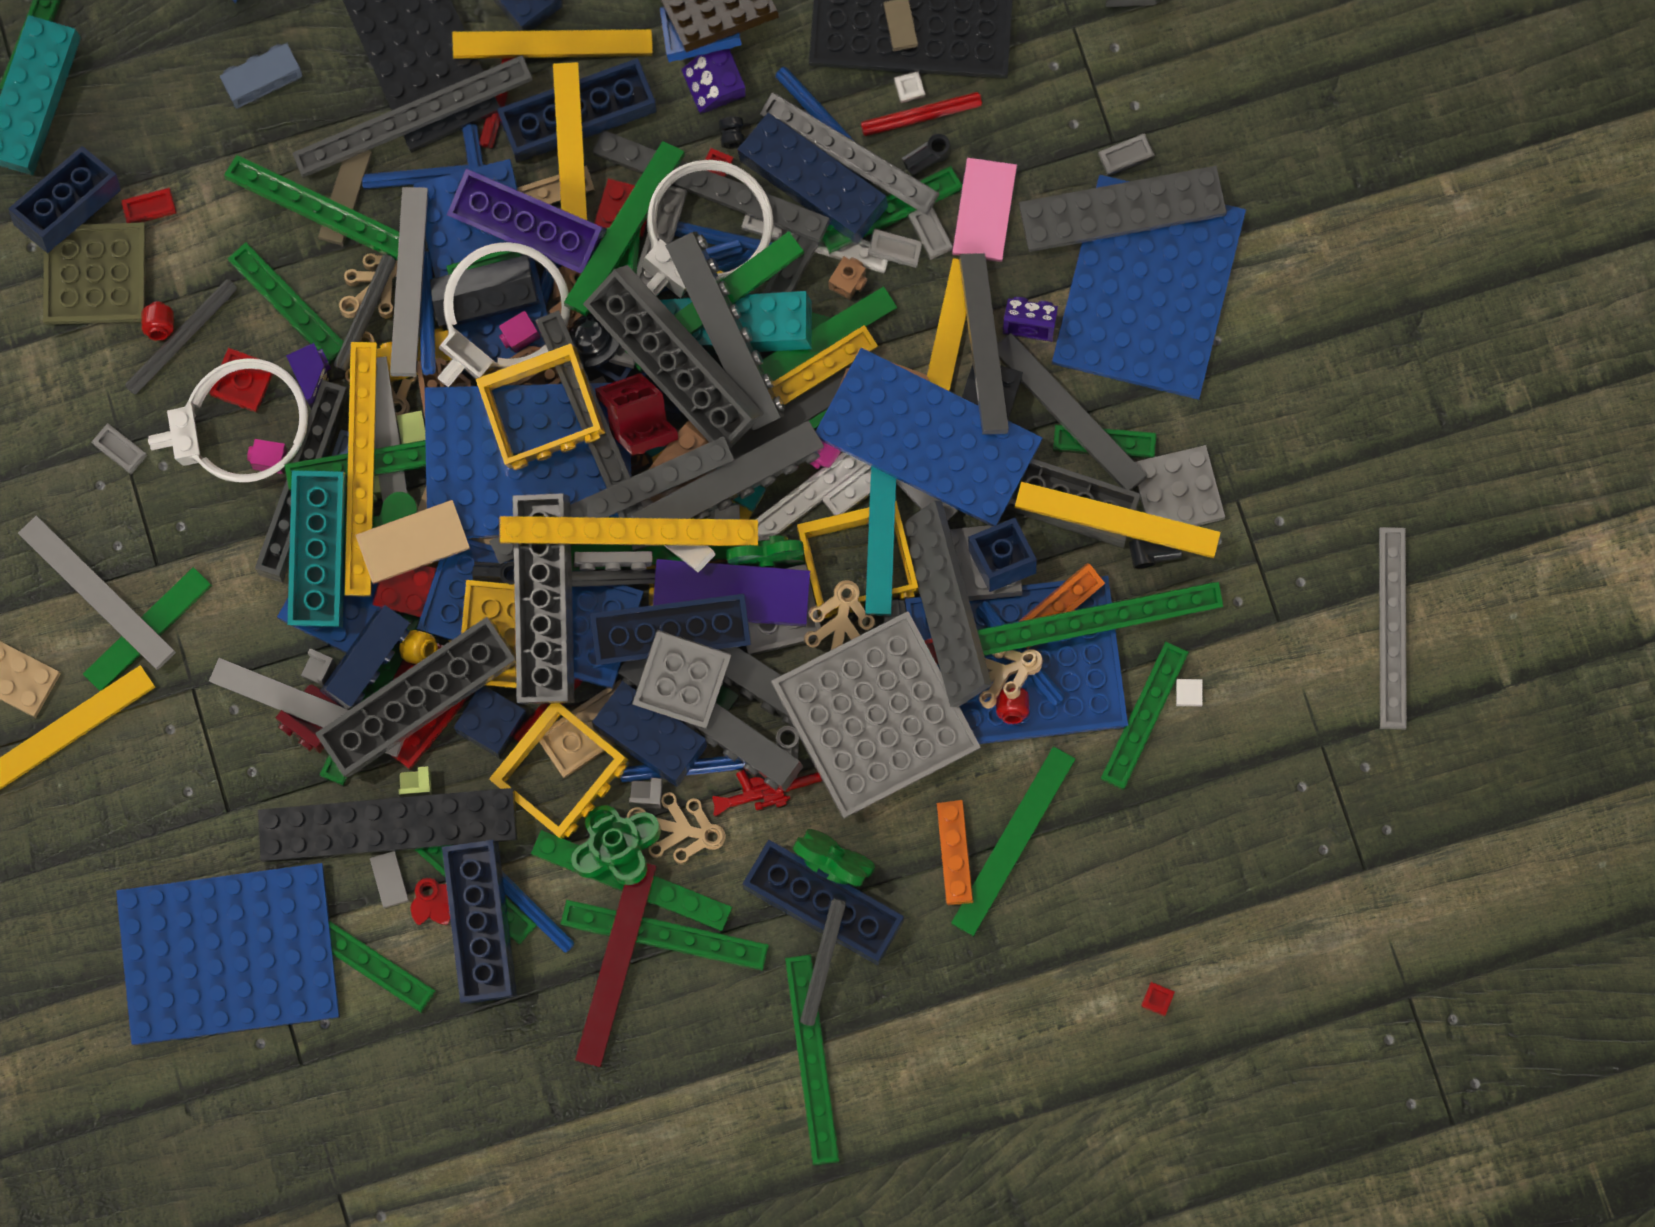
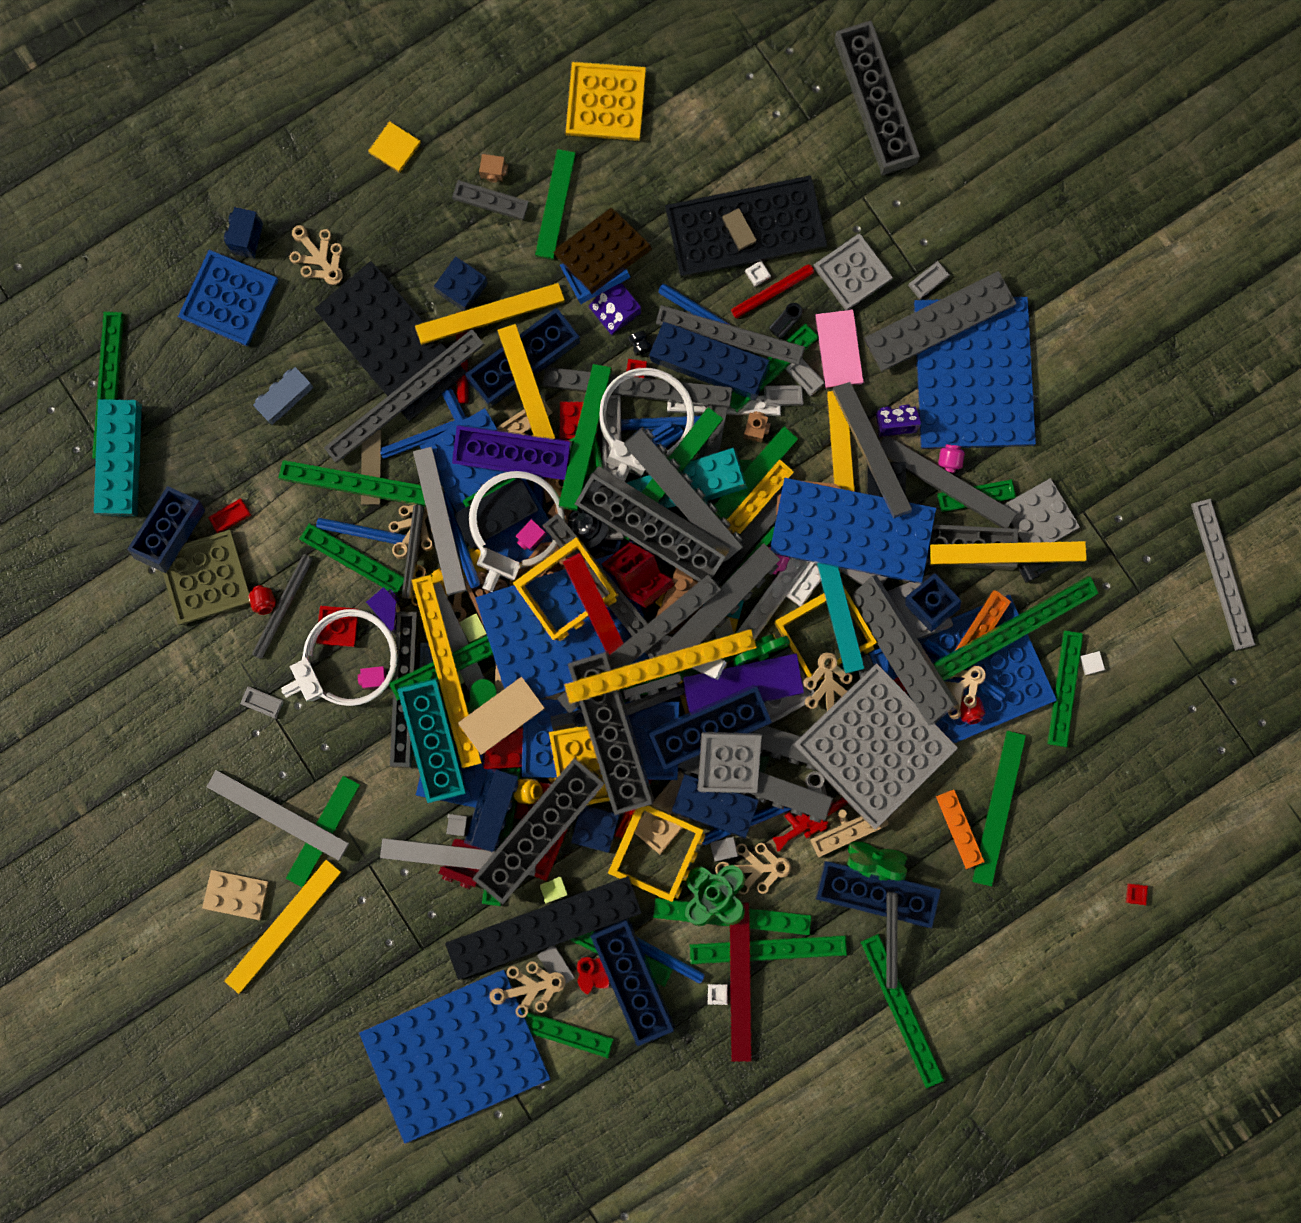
camera: 15 degrees left, 5 degrees up
none -> blue axle [316,518,406,544]
none -> tan plant [490,961,565,1017]
none -> red tile [563,553,624,655]
none -> white tile [708,984,728,1005]
none -> tan plate [810,810,889,857]
none -> light grey plate [813,233,892,310]
none -> dark pink head [938,444,965,473]

